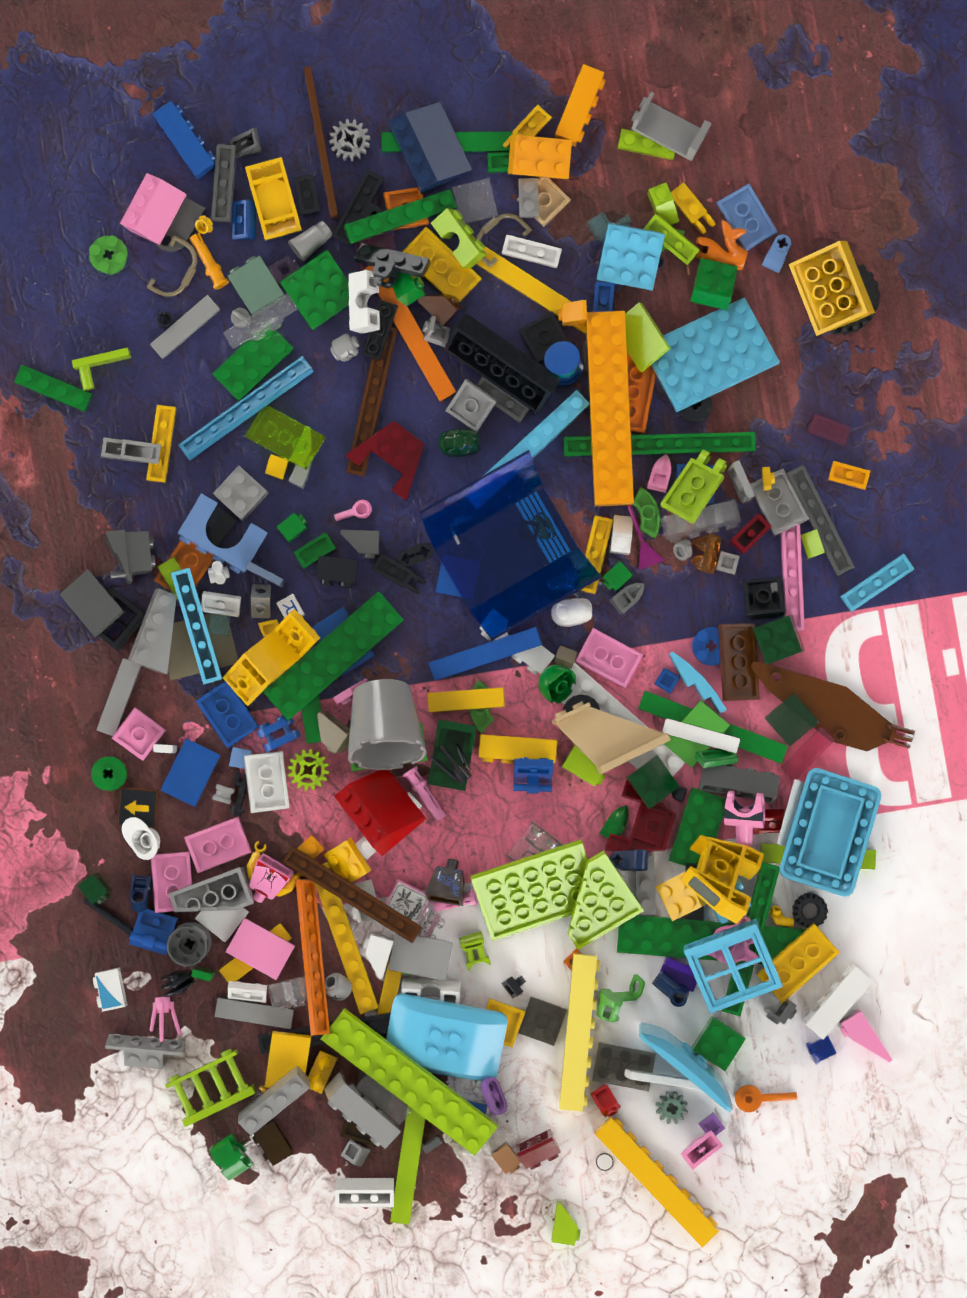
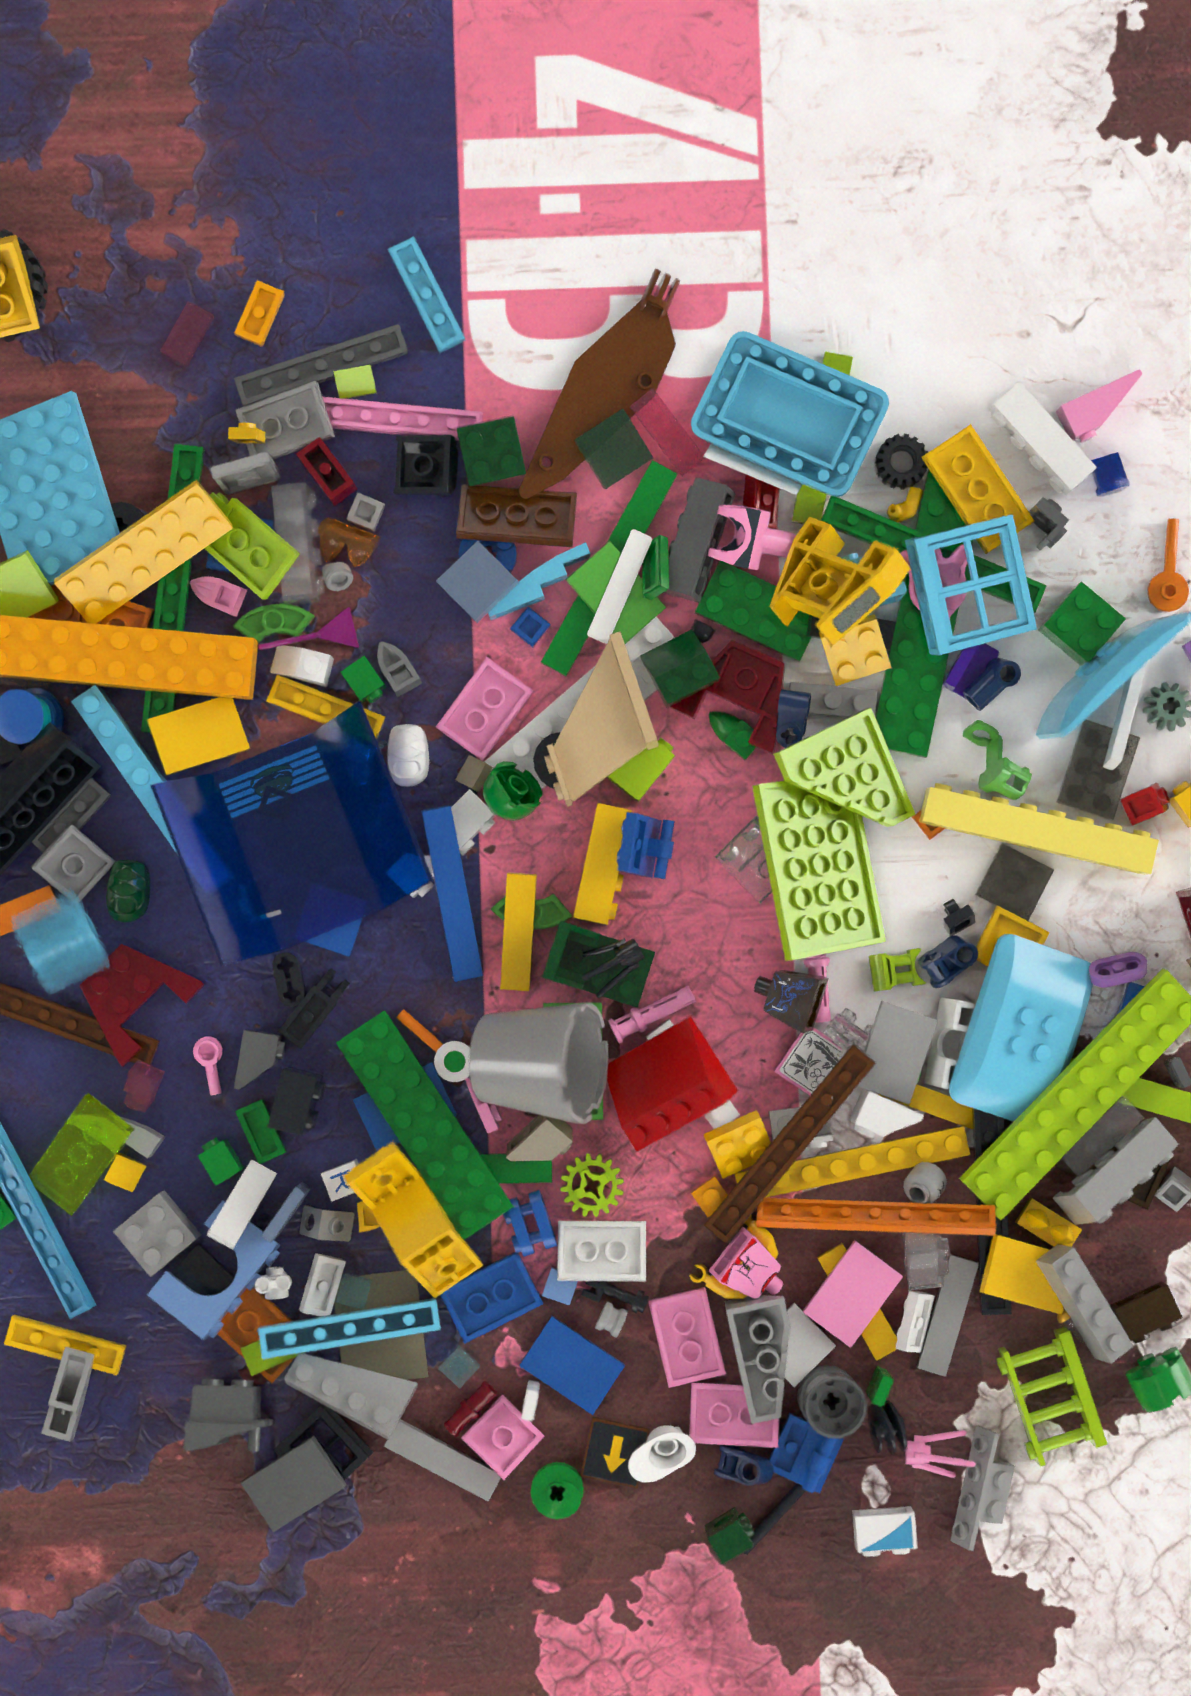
camera: 80 degrees left, 0 degrees up
none -> medium azure piece [11,889,109,994]
none -> yellow plate [54,480,233,624]
none -> clear pink brick [123,1060,165,1113]
none -> yellow tile [147,697,250,776]
none -> white tile [207,1159,277,1249]
none -> piece [396,1009,470,1082]
none -> sand blue tile [436,541,519,623]
none -> clear light blue plate [438,1345,480,1388]
none -> dark red pin [444,1381,497,1437]
none -> dark blue piece [918,935,978,988]

